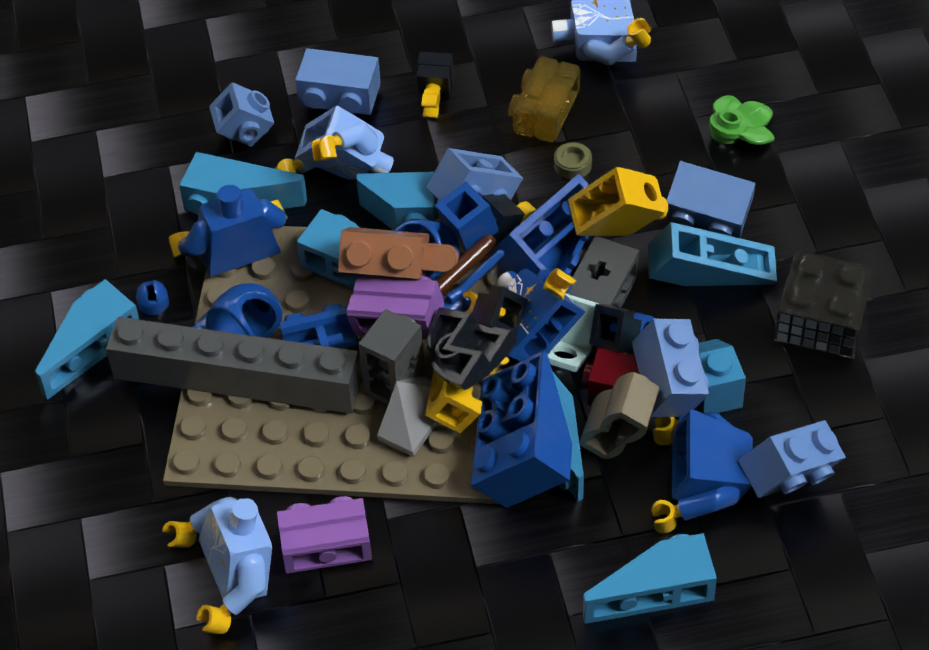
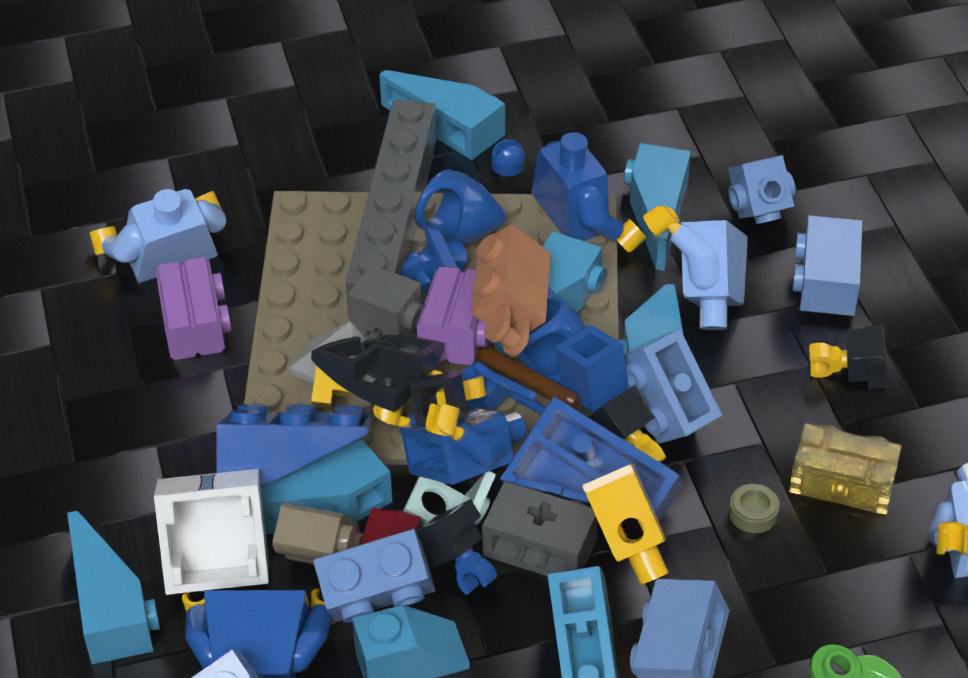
camera: 85 degrees right, 5 degrees down
none -> white container [154,469,269,595]

